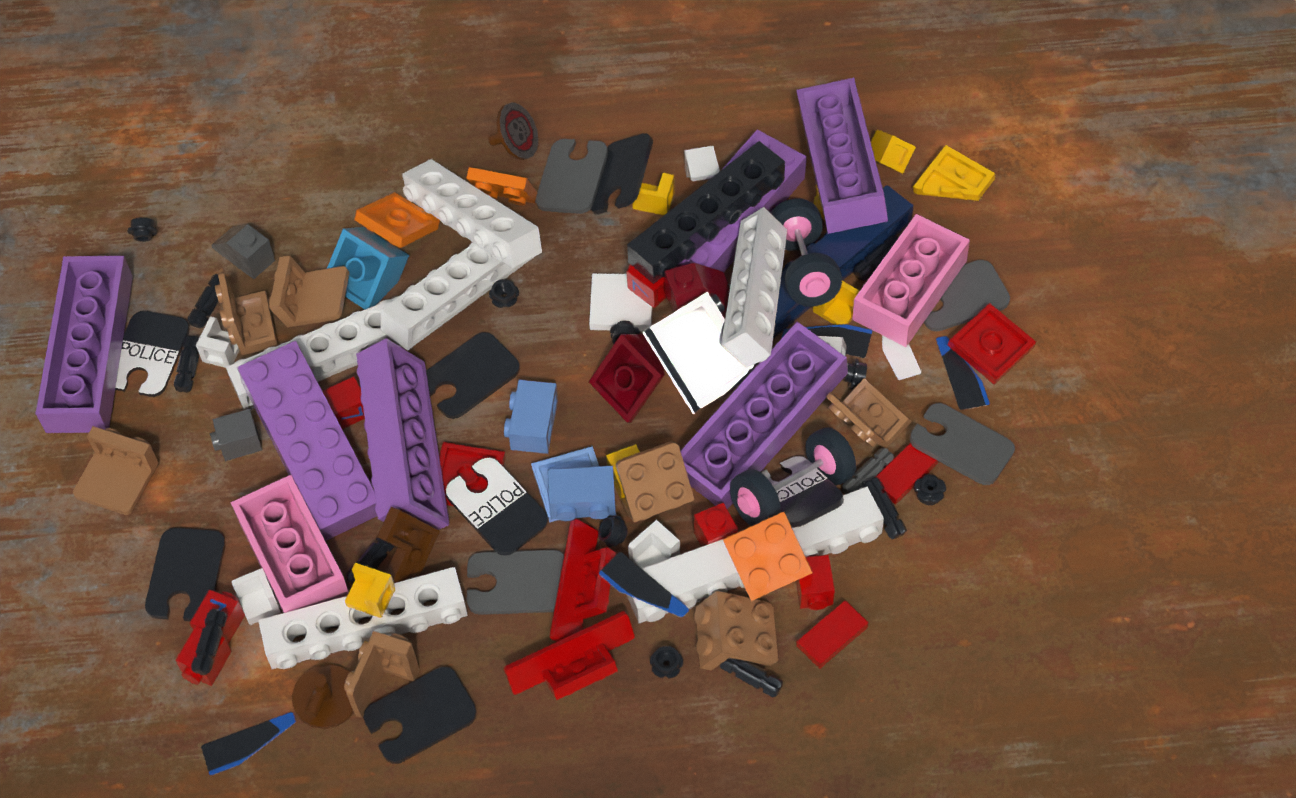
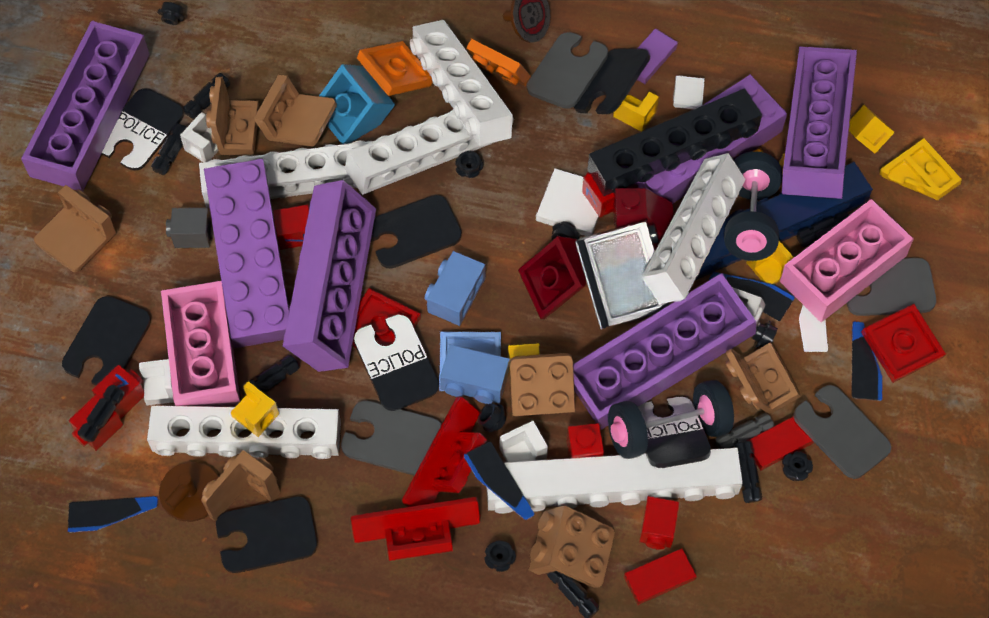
camera: 15 degrees right, 5 degrees up
dark grey slope [211,224,275,279] -> none
reddish brown plate [377,507,440,583] -> none
orange plate [723,511,813,601] -> none
none -> medium lavender tile [637,29,678,84]

